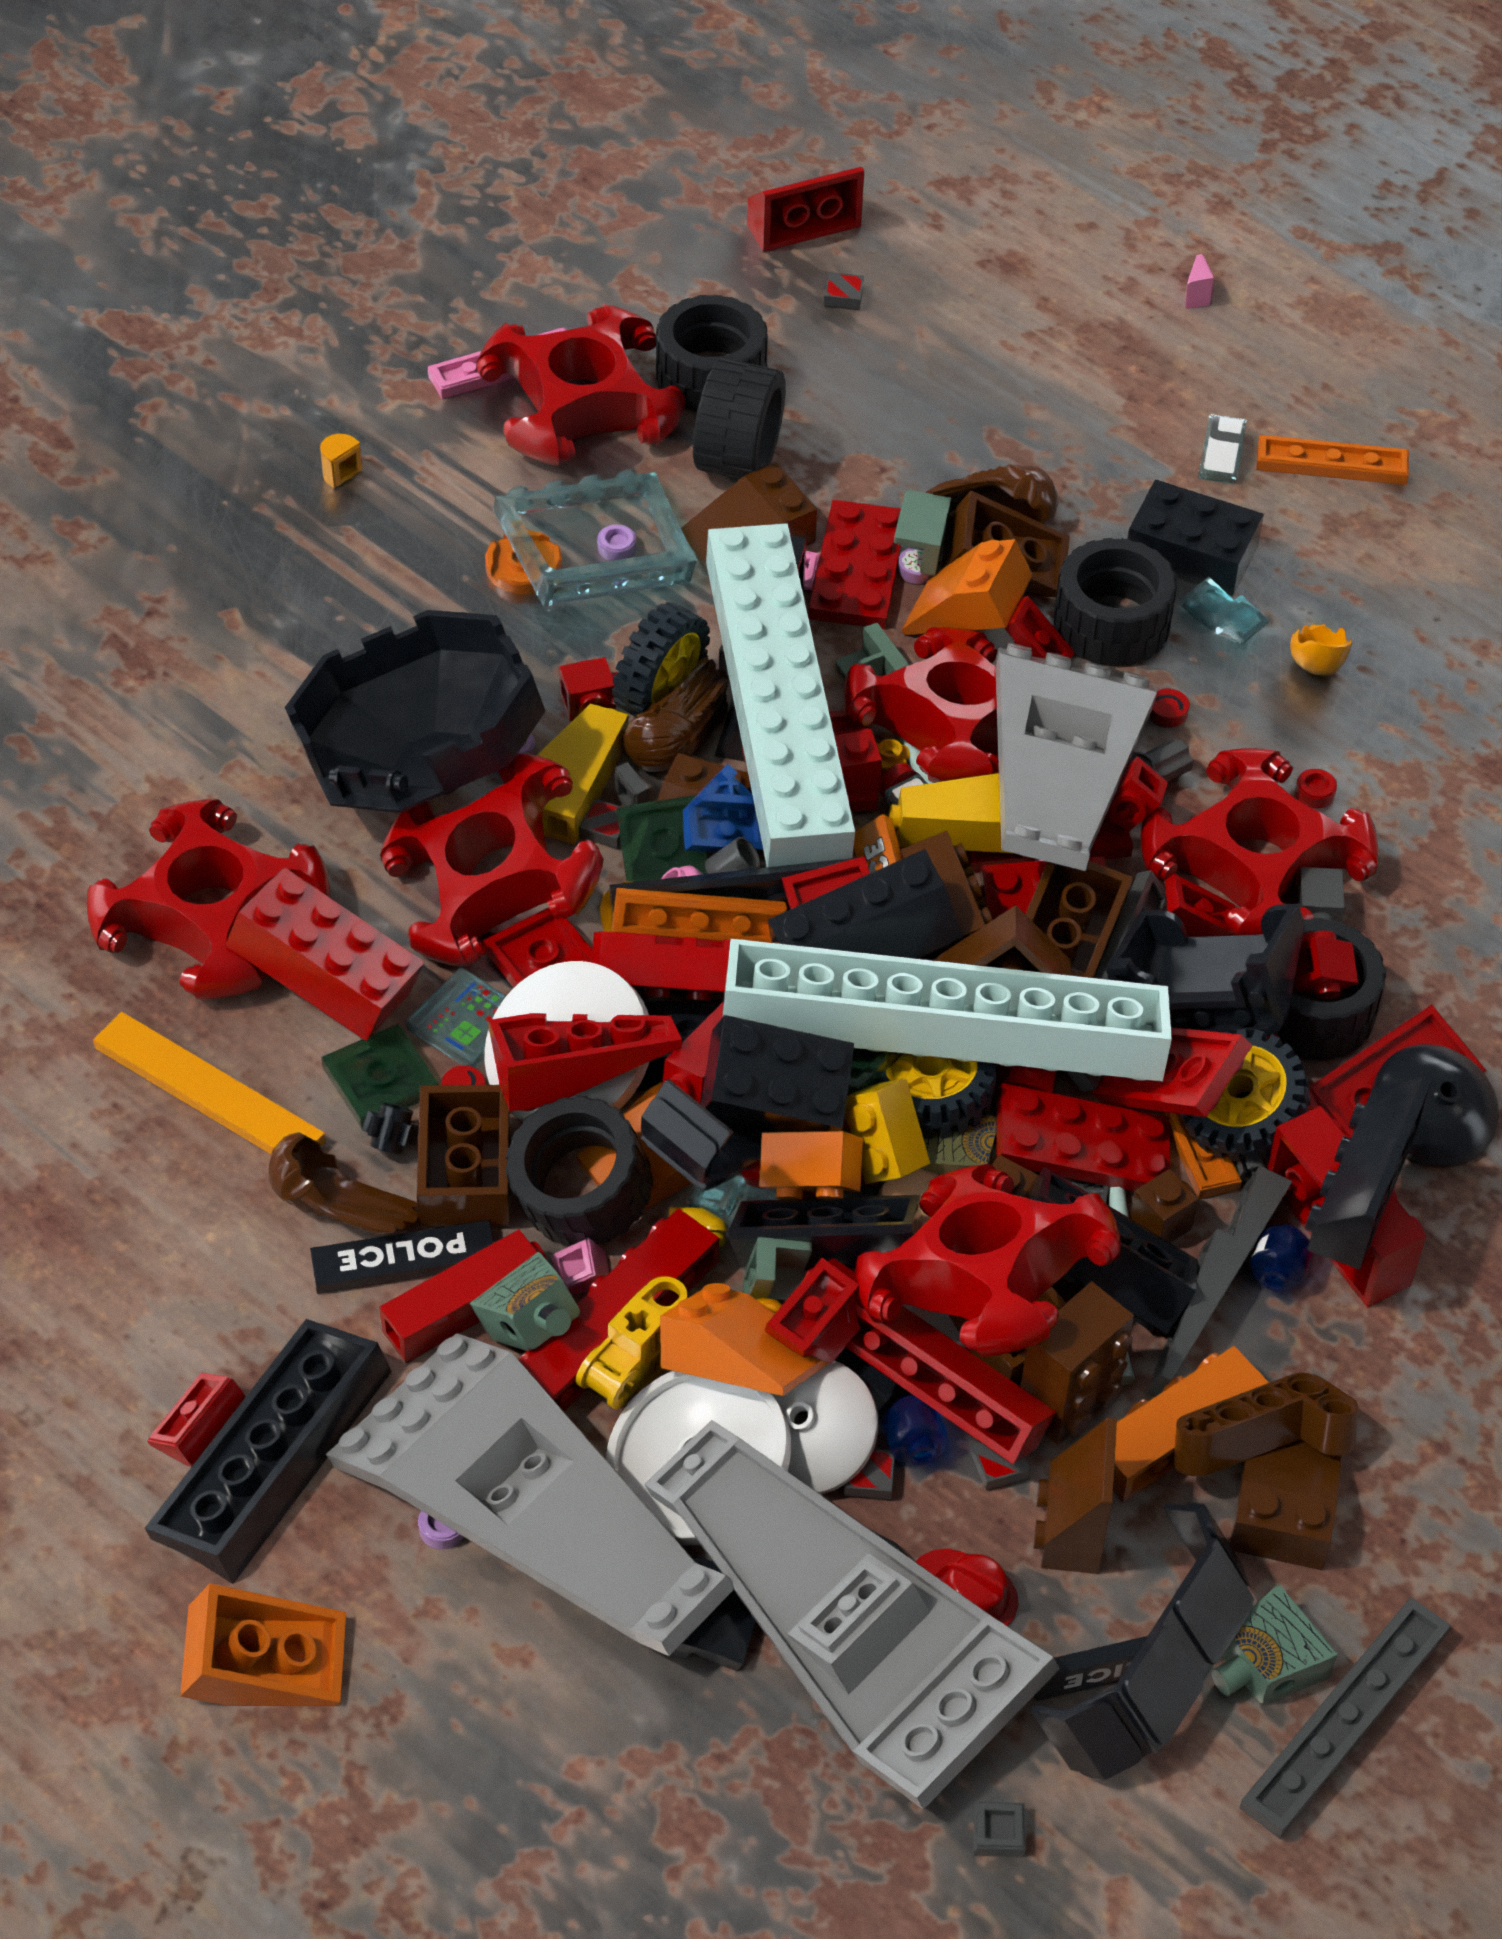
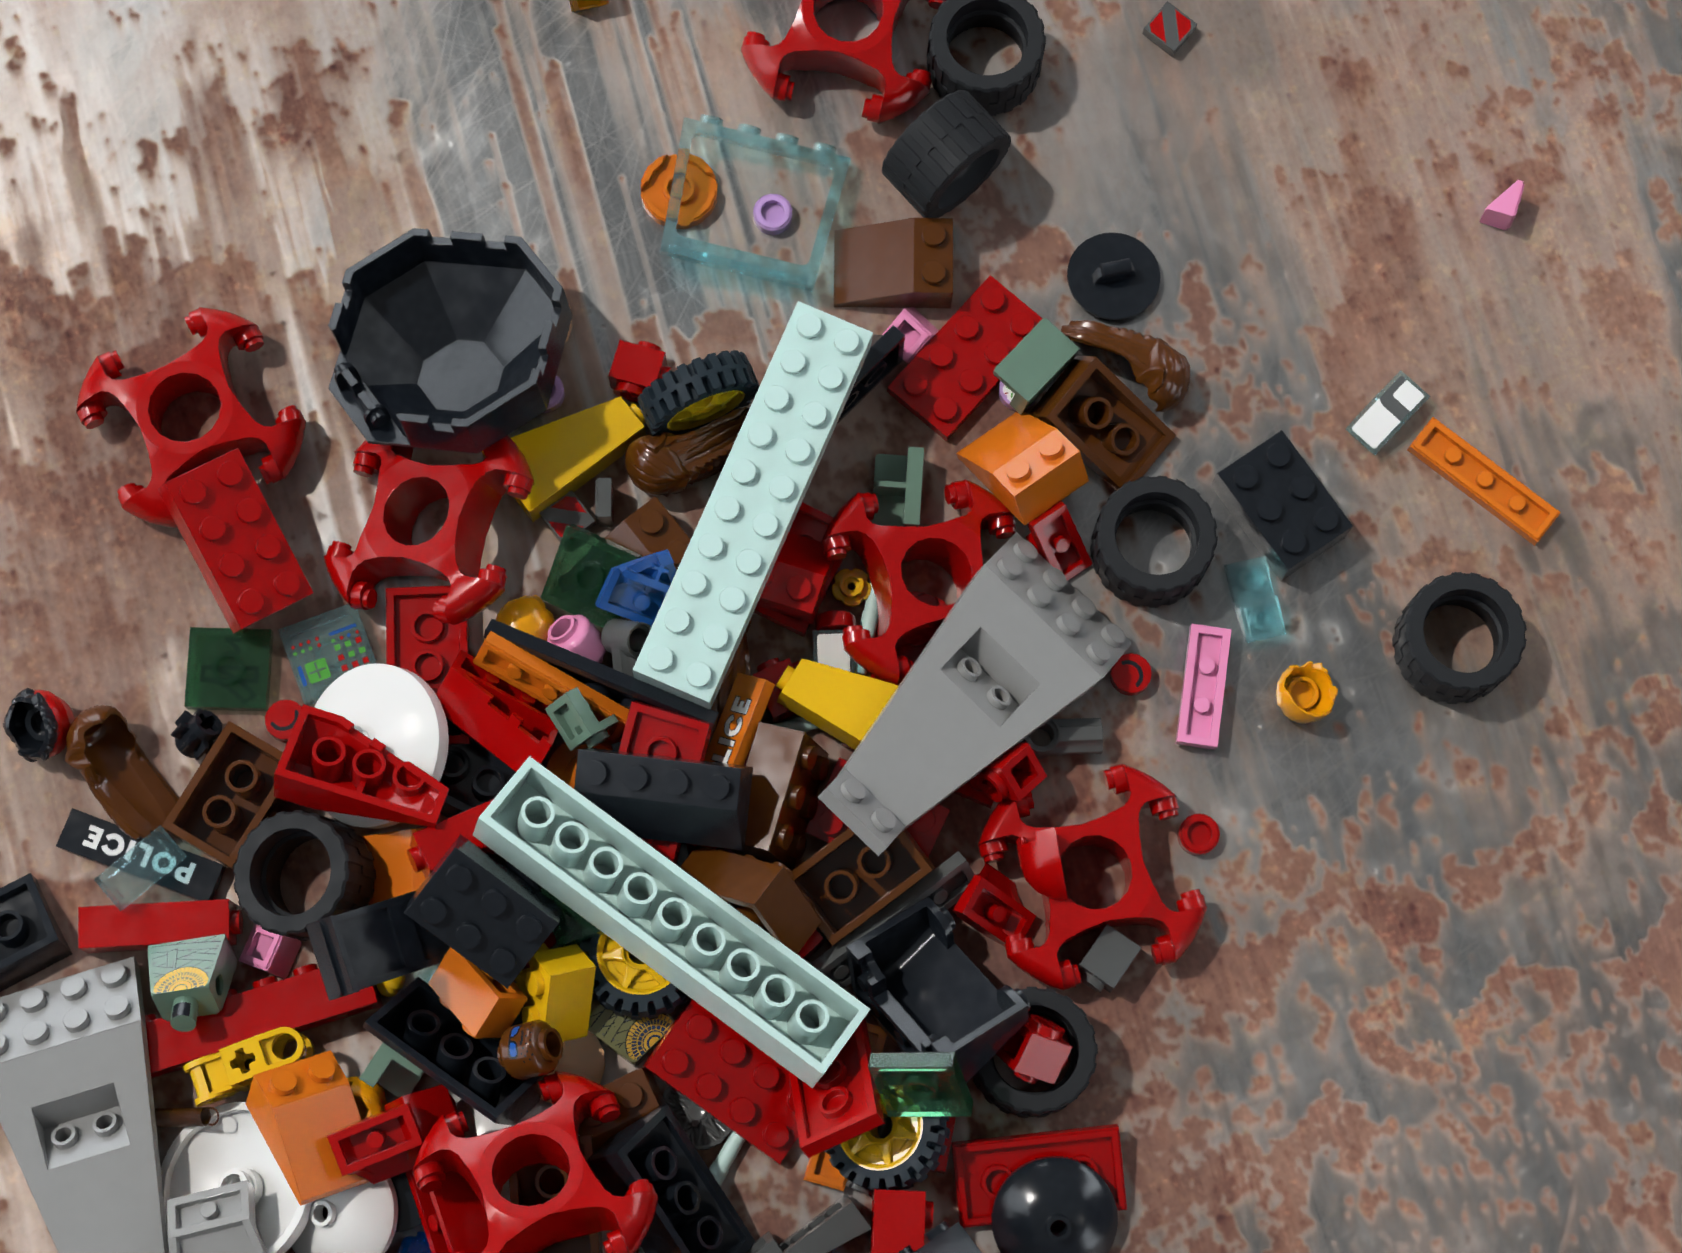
camera: 30 degrees right, 25 degrees up
light orange tile [93,1011,326,1154] -> none
reddish brown brick [1130,1169,1198,1243] -> none
none -> black hair [3,688,75,762]
none -> clear light blue tile [94,825,187,911]
none -> reddish brown piece [155,1107,219,1127]
none -> reddish brown head [497,1020,563,1080]
none -> sand green bracket [545,687,619,751]
none -> clear green tile [868,1052,973,1117]
none -> red brick [1016,827,1068,899]
none -> black shield [1067,233,1161,320]
none -> bright pink plate [1175,624,1232,750]
none -> black tyre [1392,572,1527,704]

